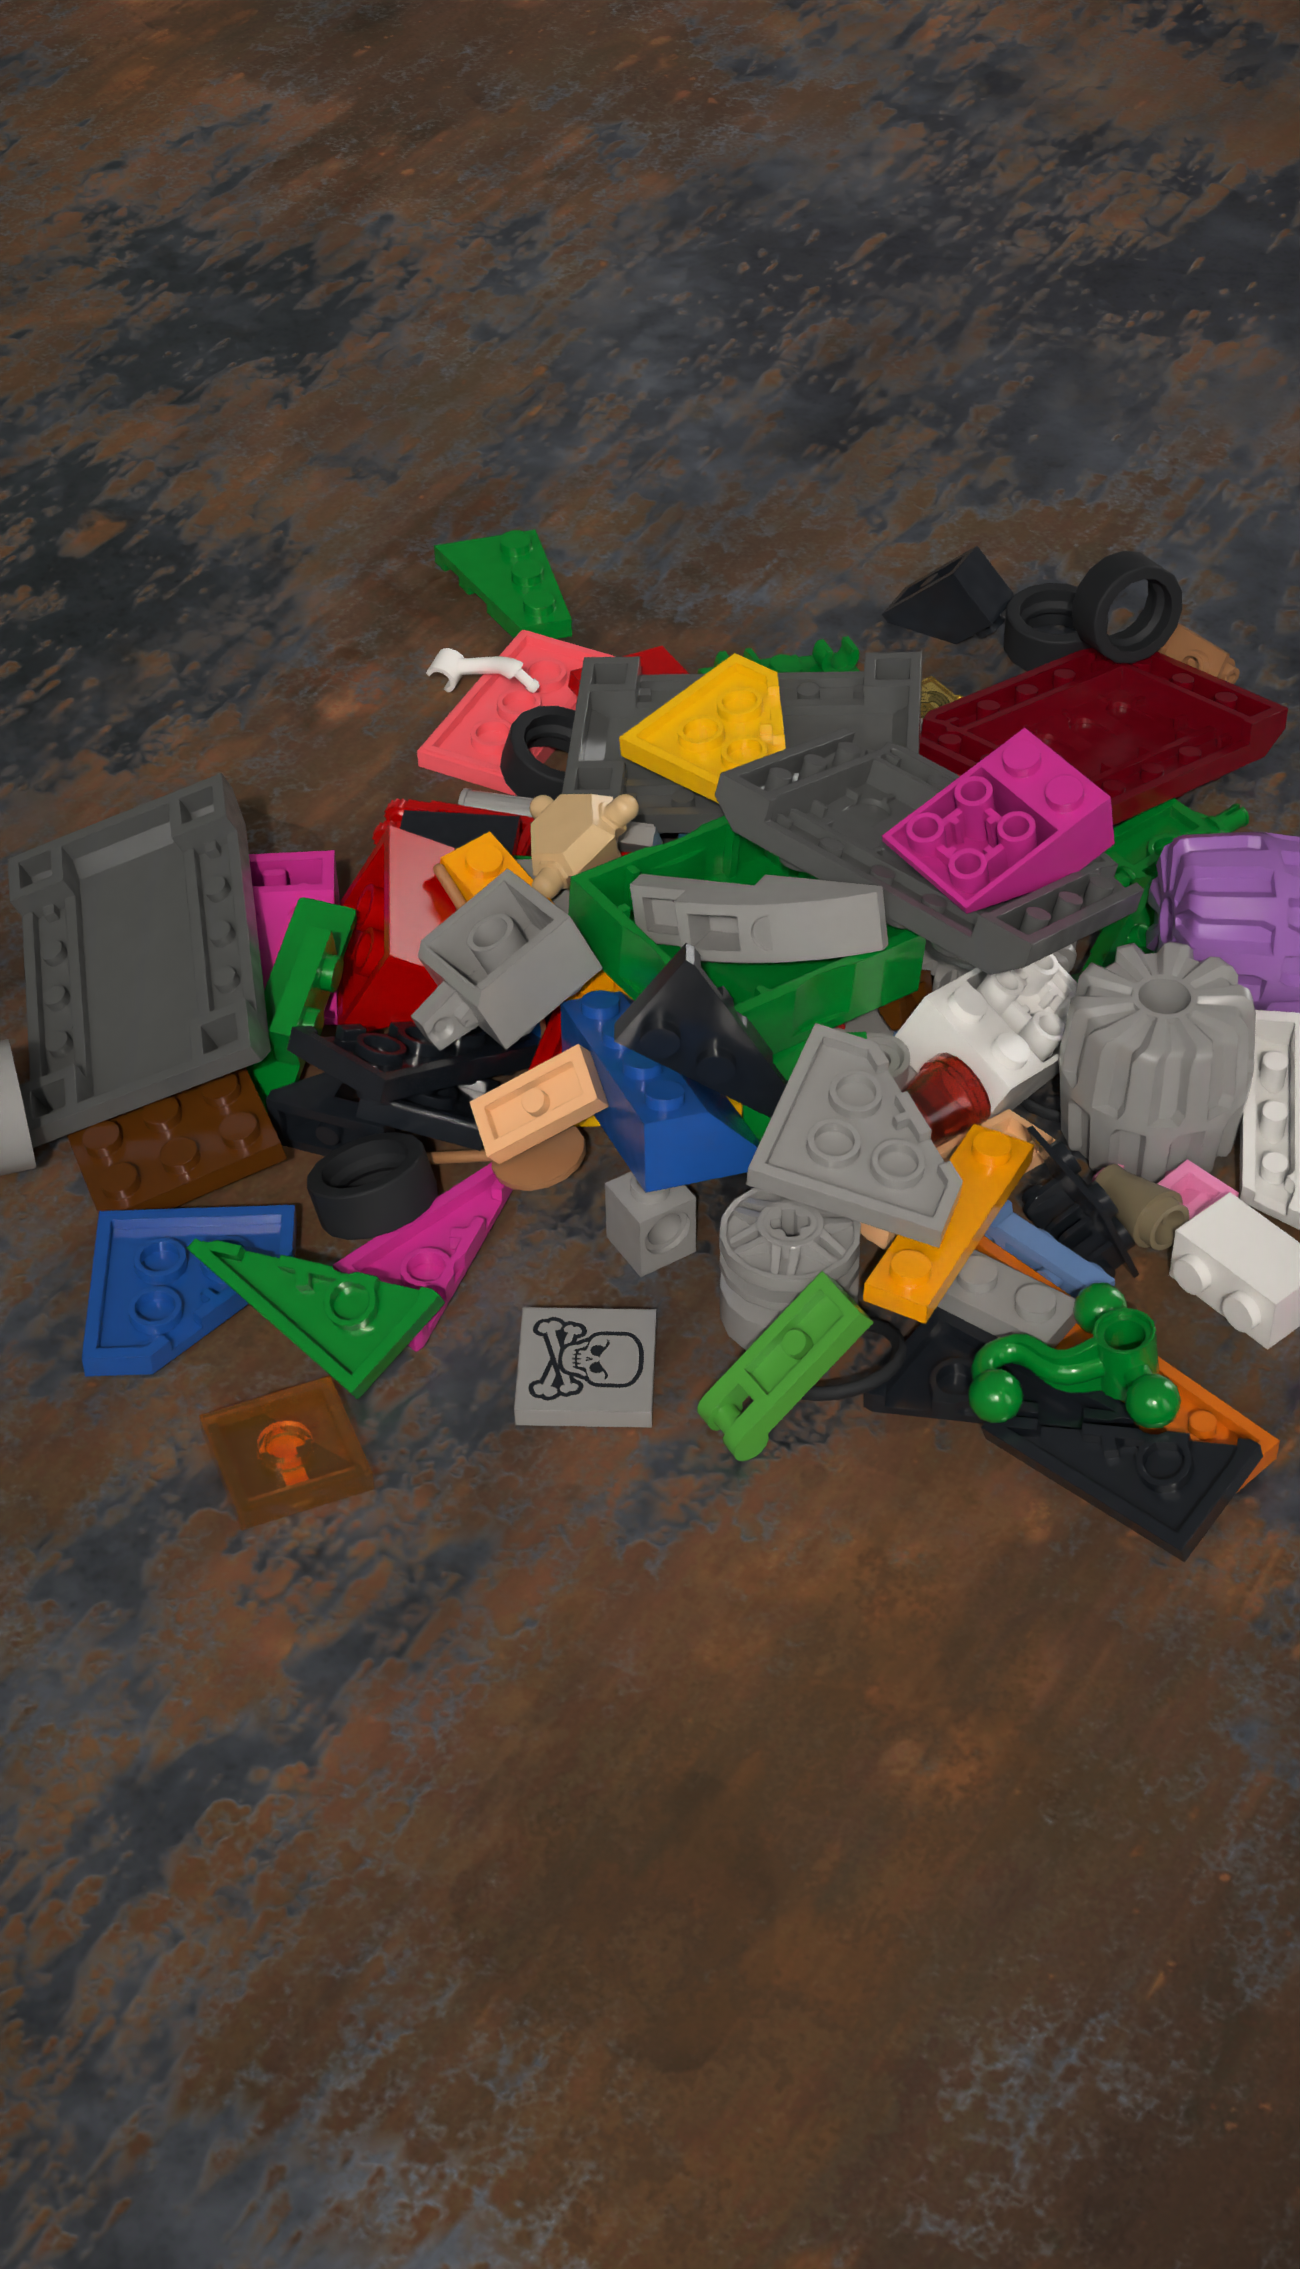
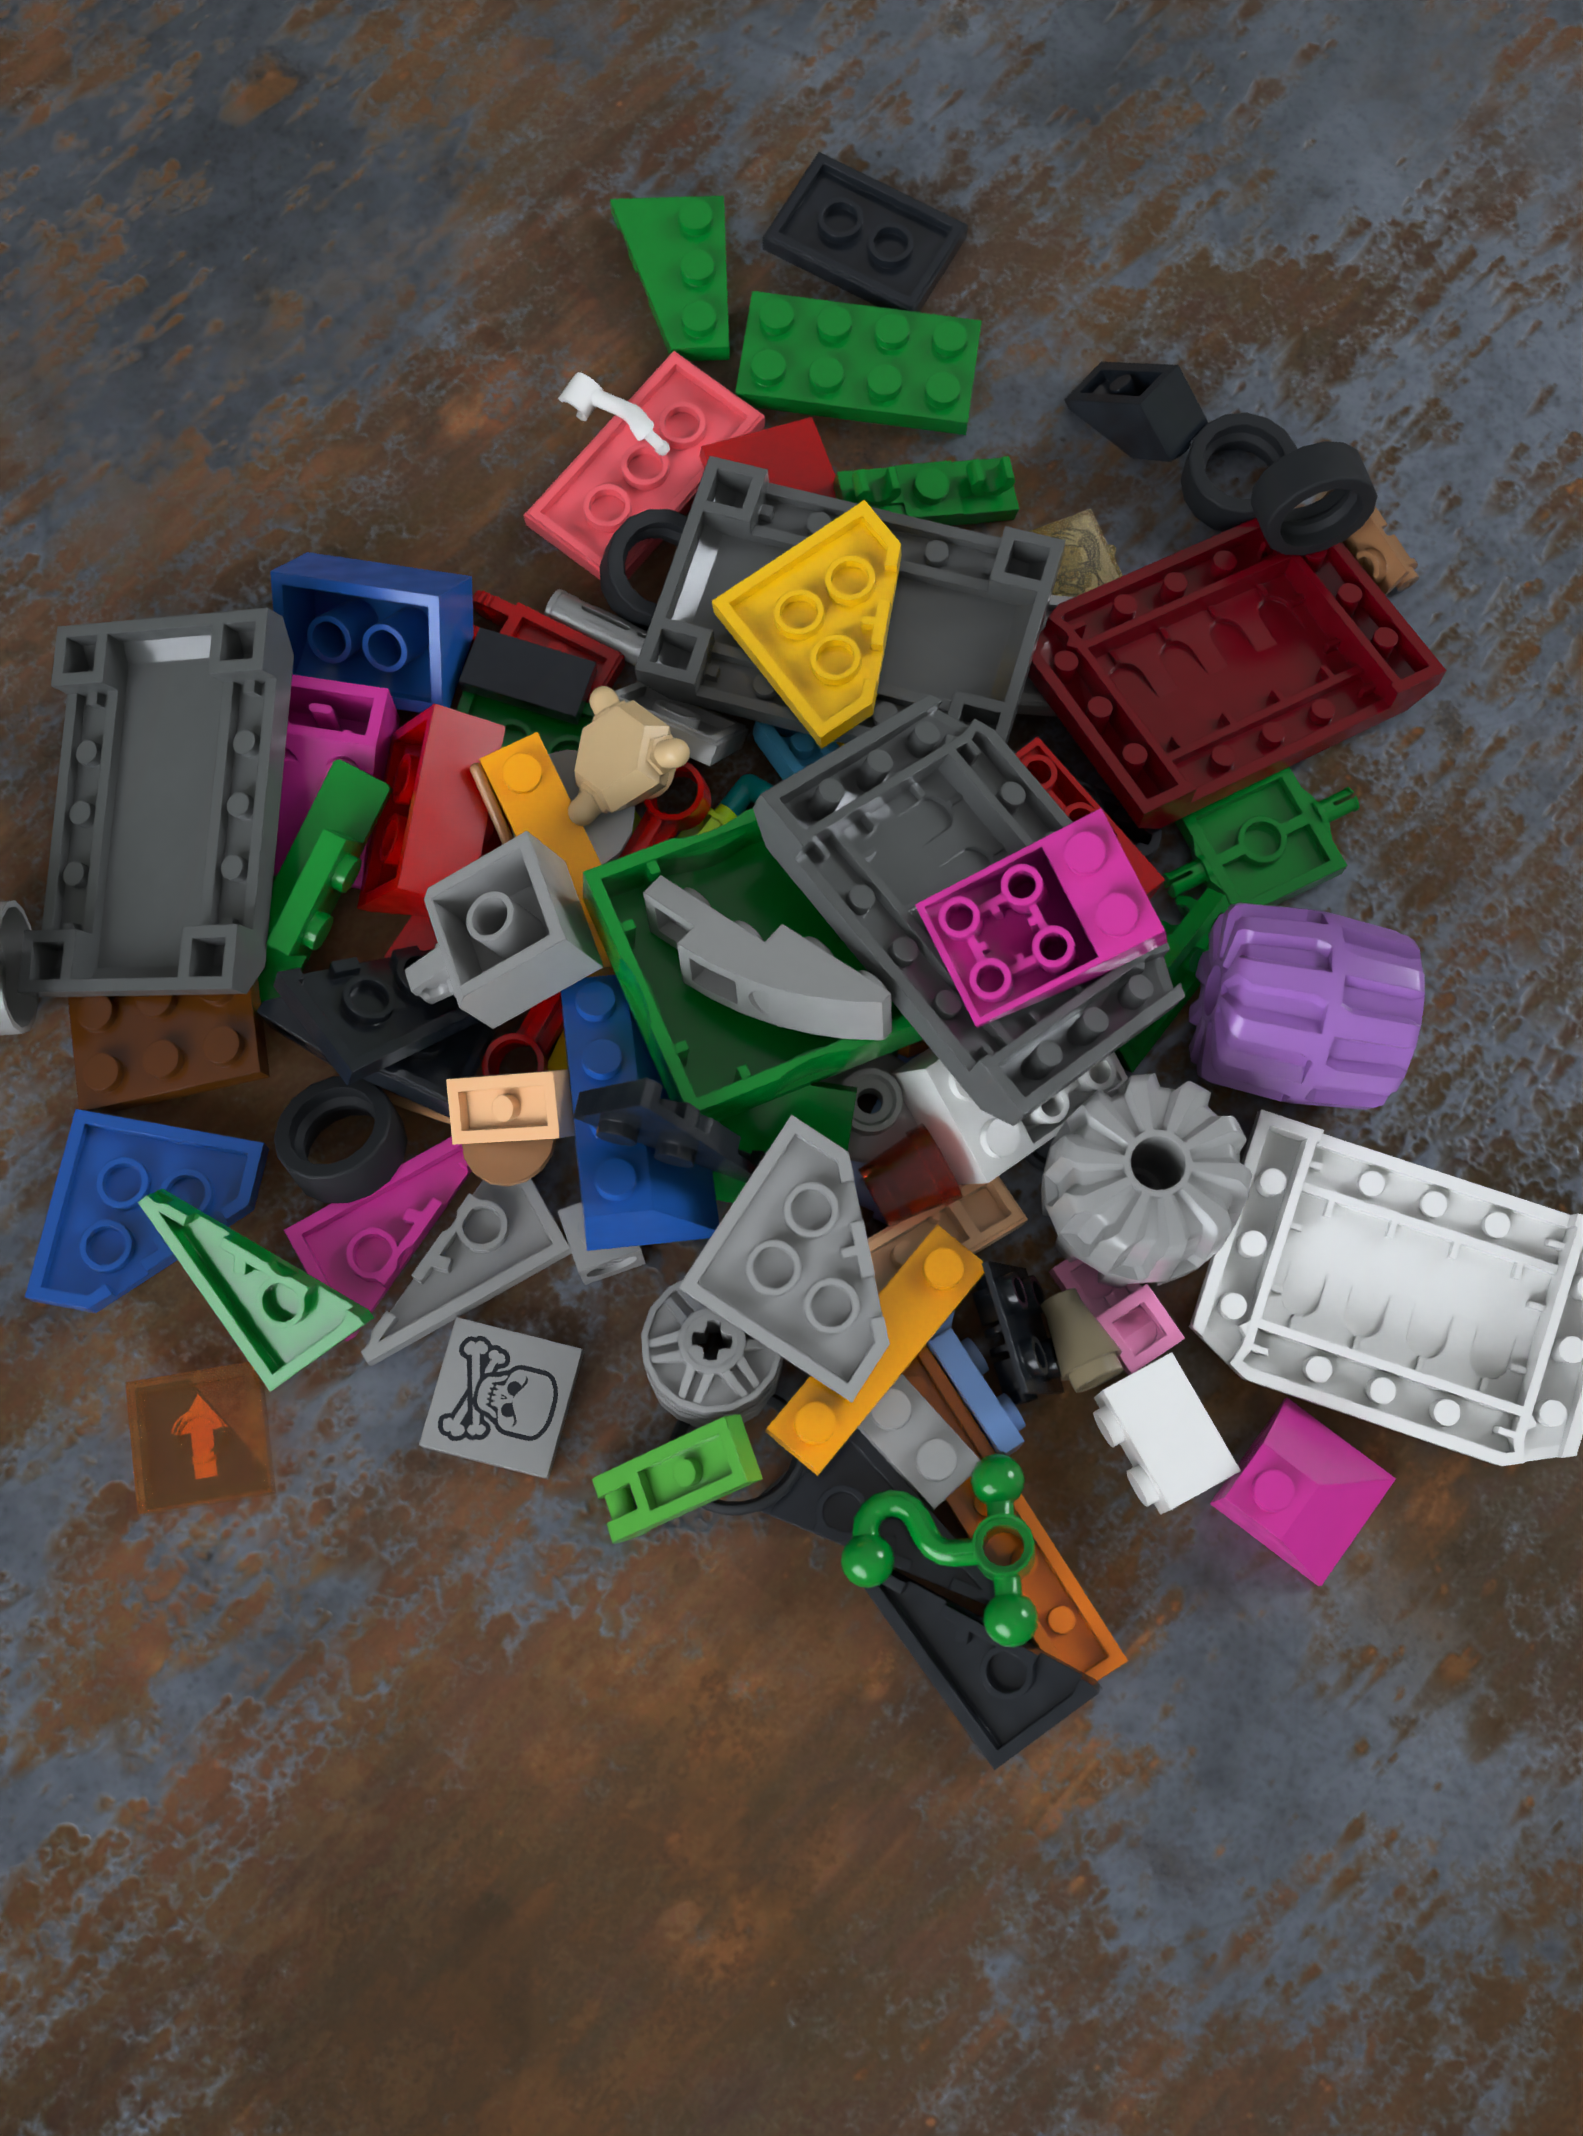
camera: 10 degrees right, 30 degrees up
none -> blue slope [270,552,474,713]
none -> light grey wing [361,1179,572,1366]
none -> green plate [735,291,982,435]
none -> black tile [763,152,968,312]

